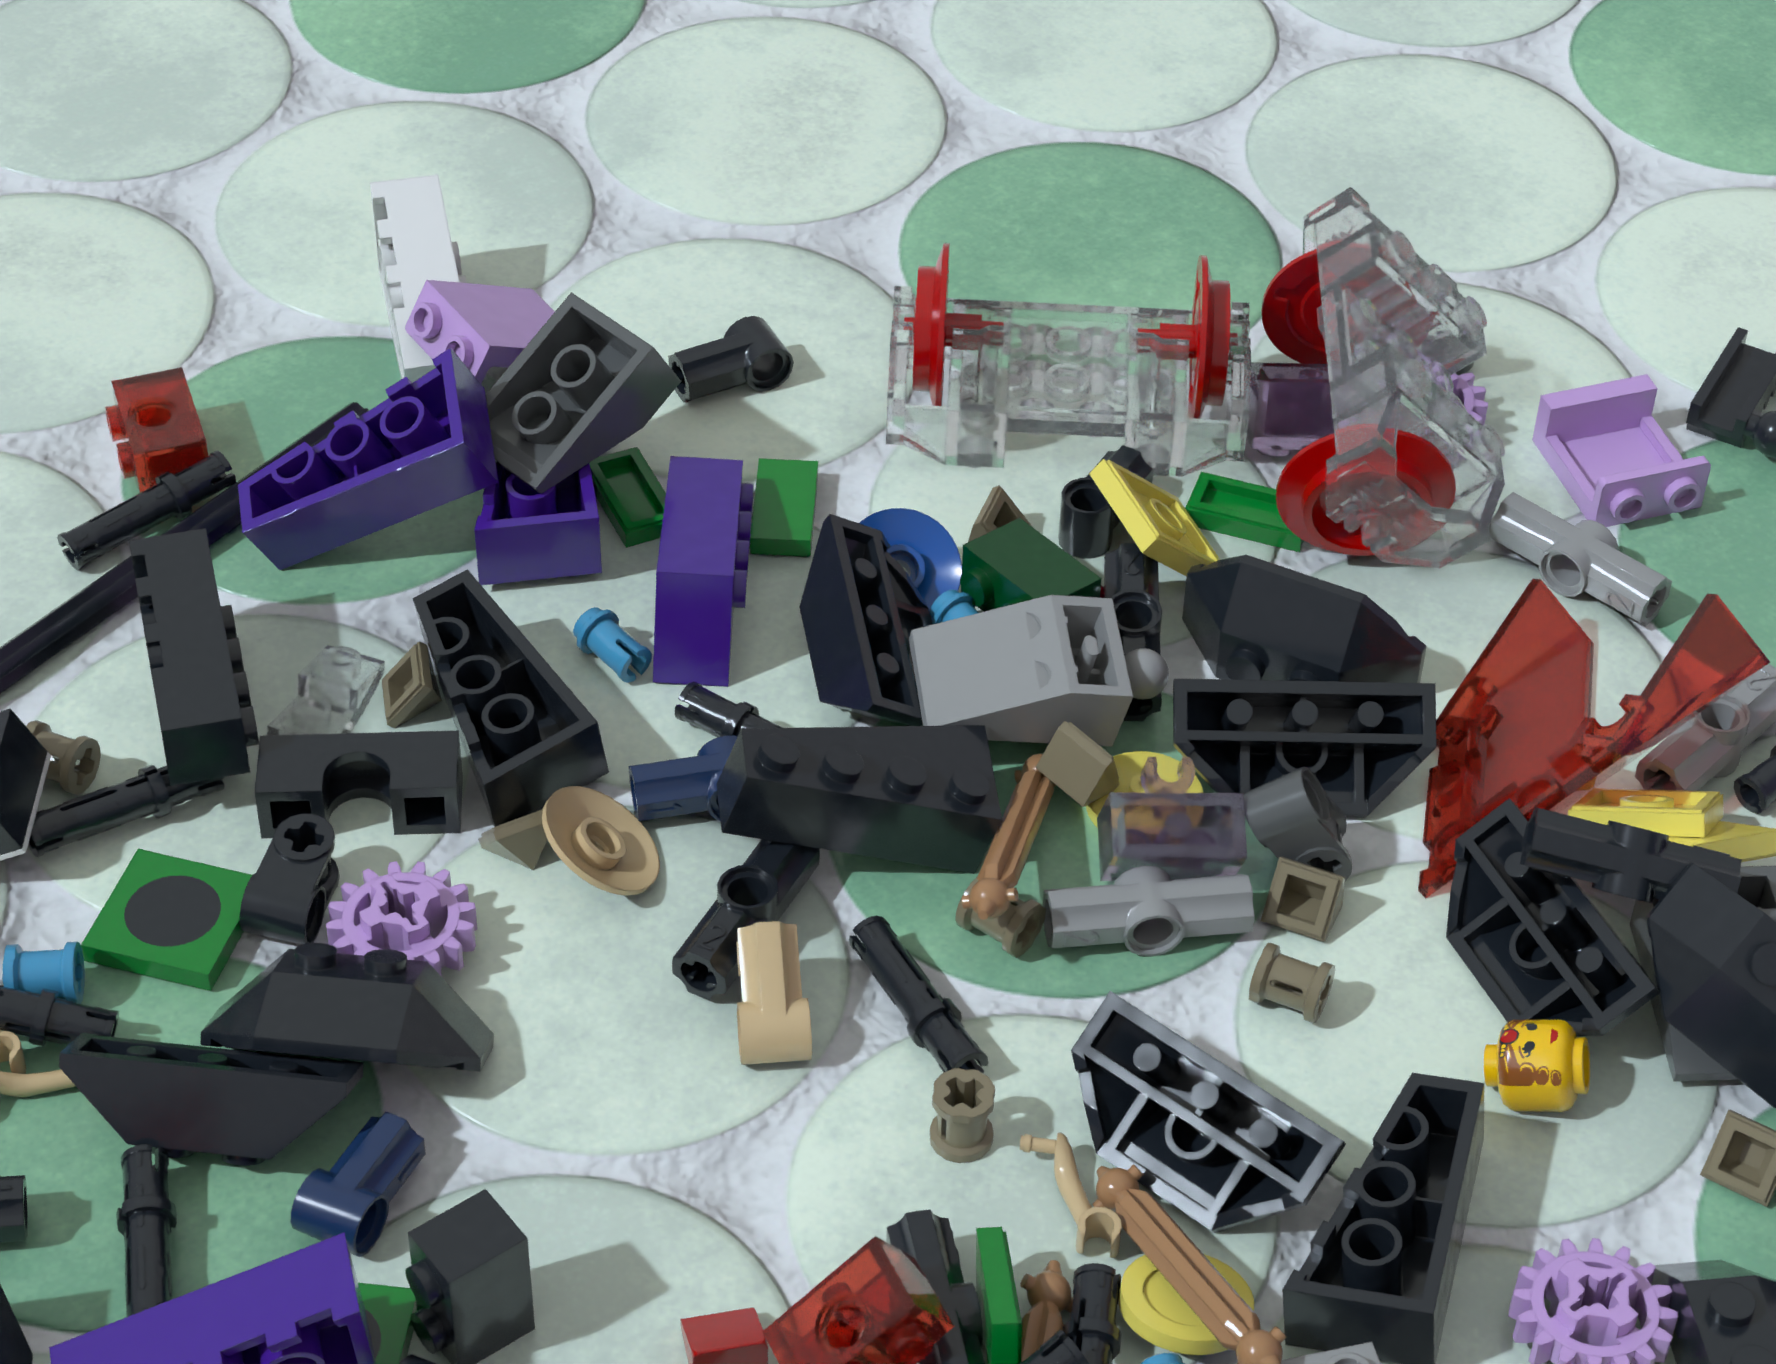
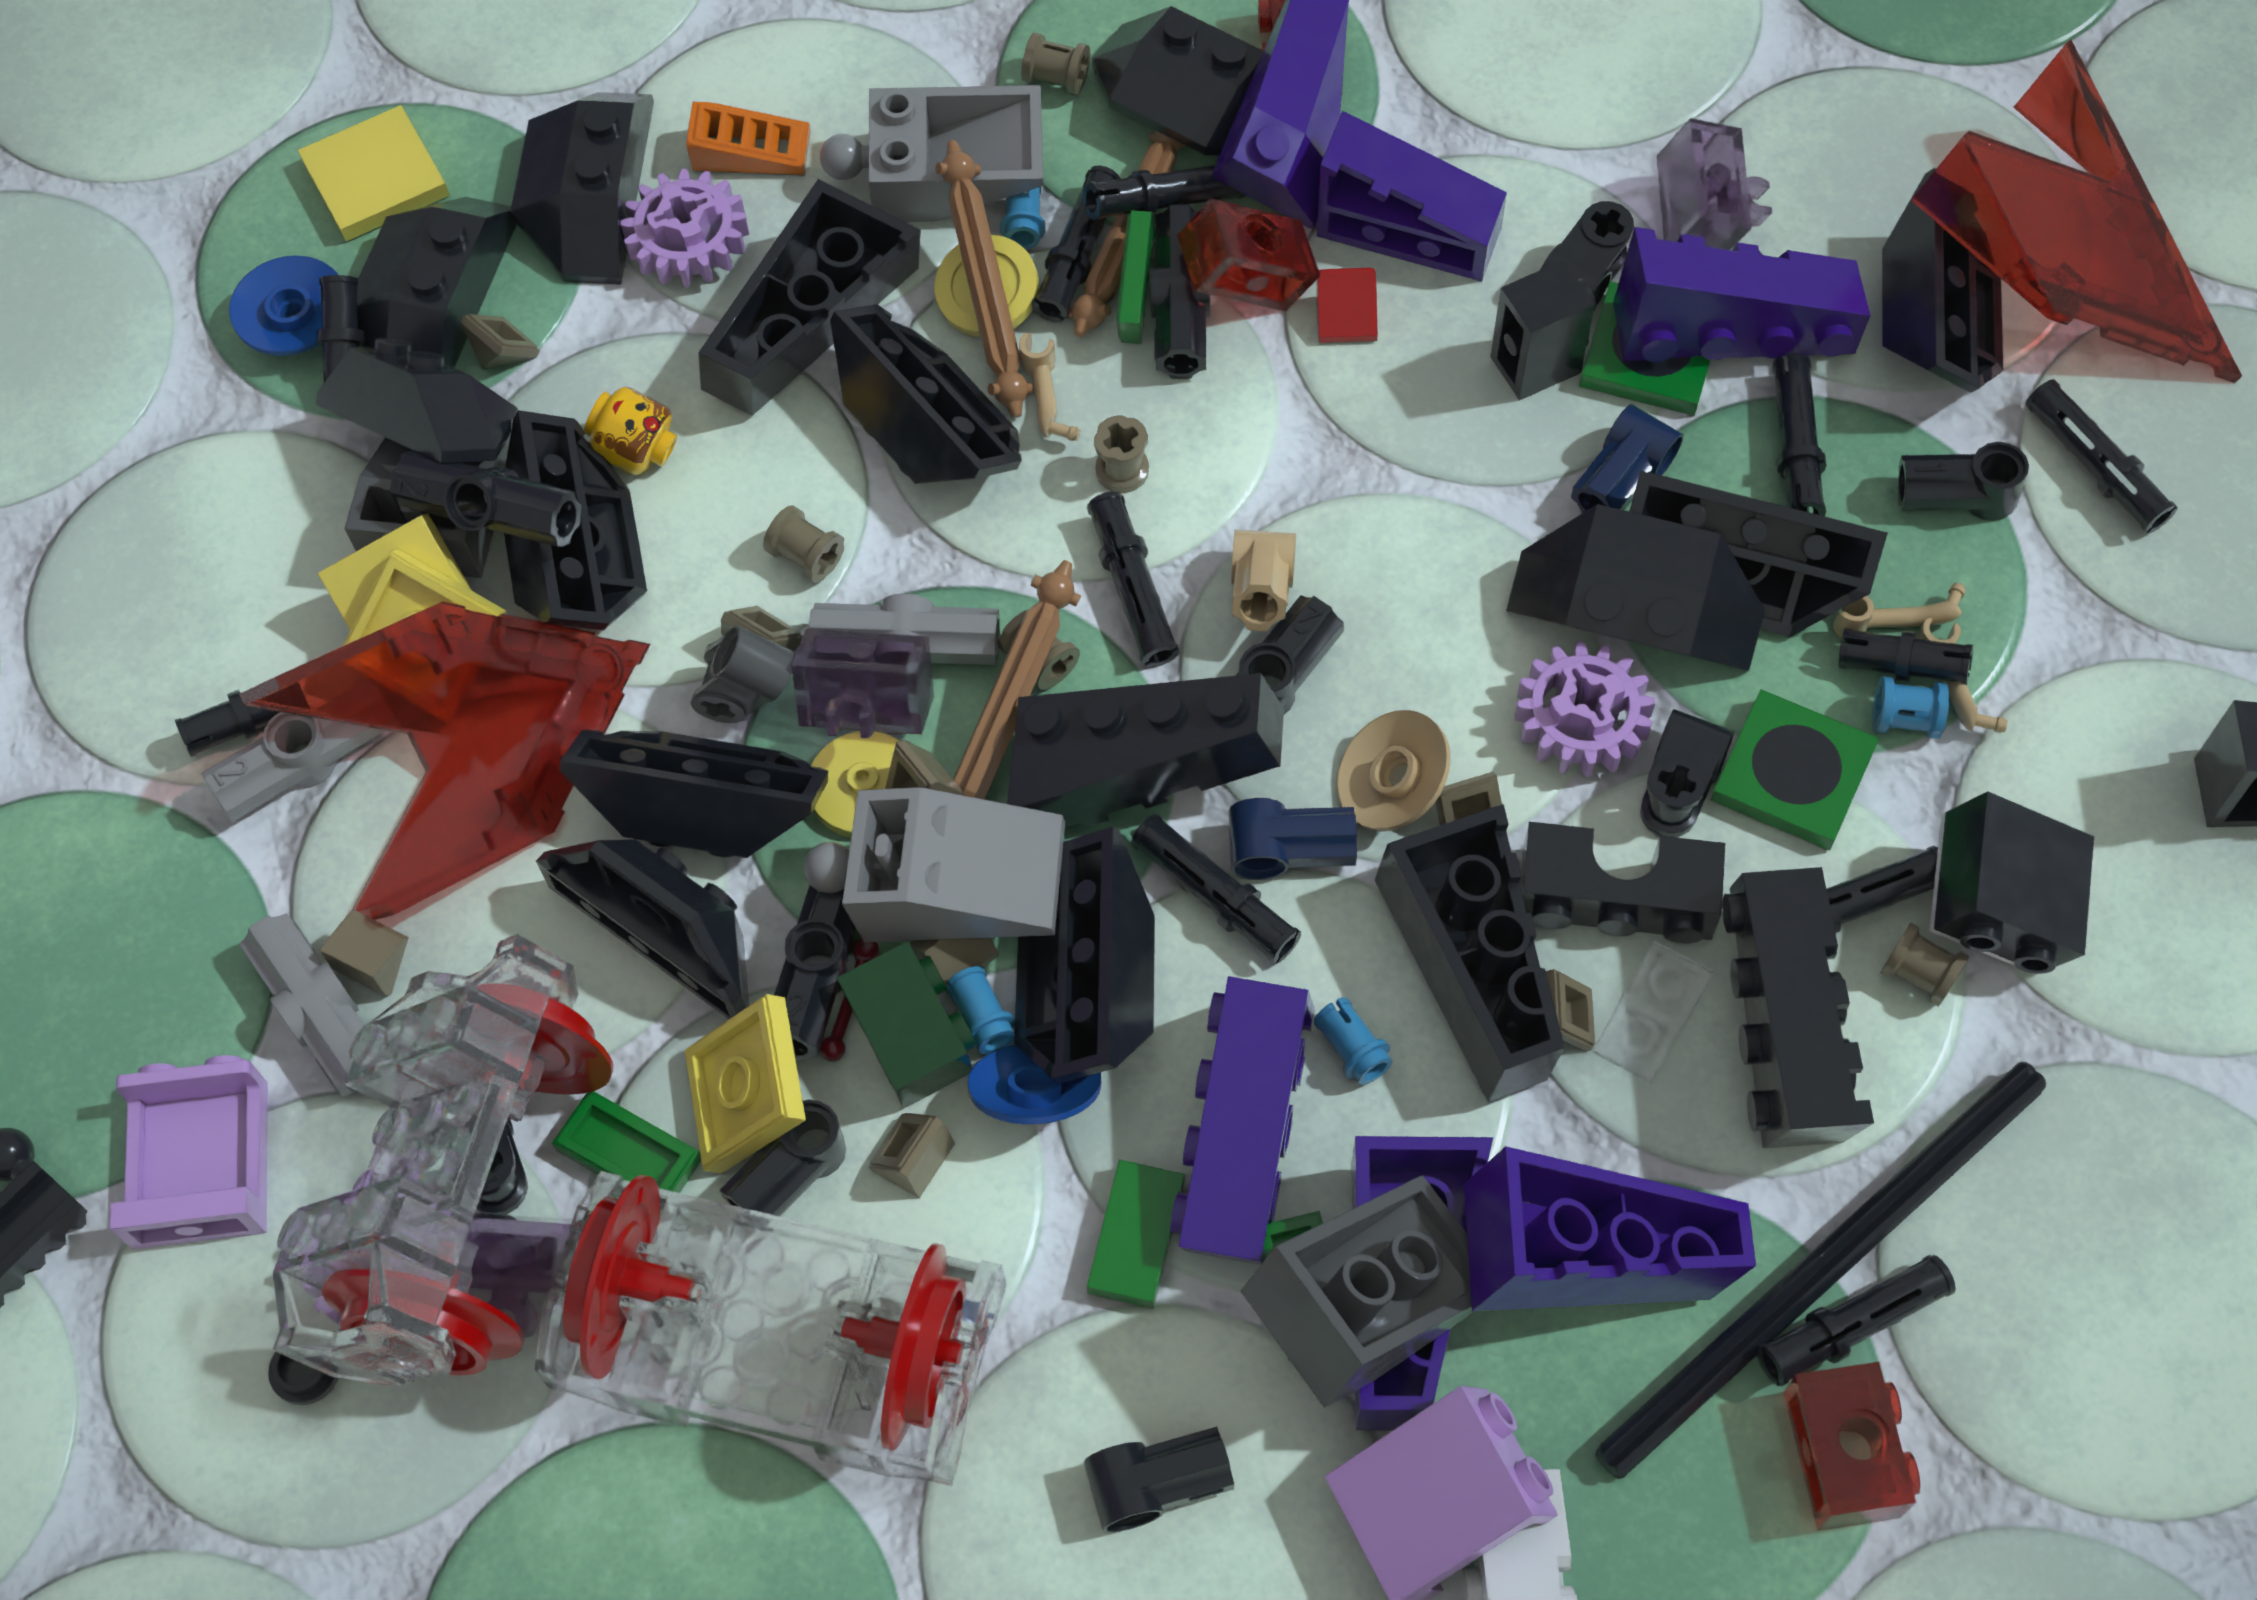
camera: 165 degrees left, 20 degrees up
none -> dark tan slope [319,910,409,996]

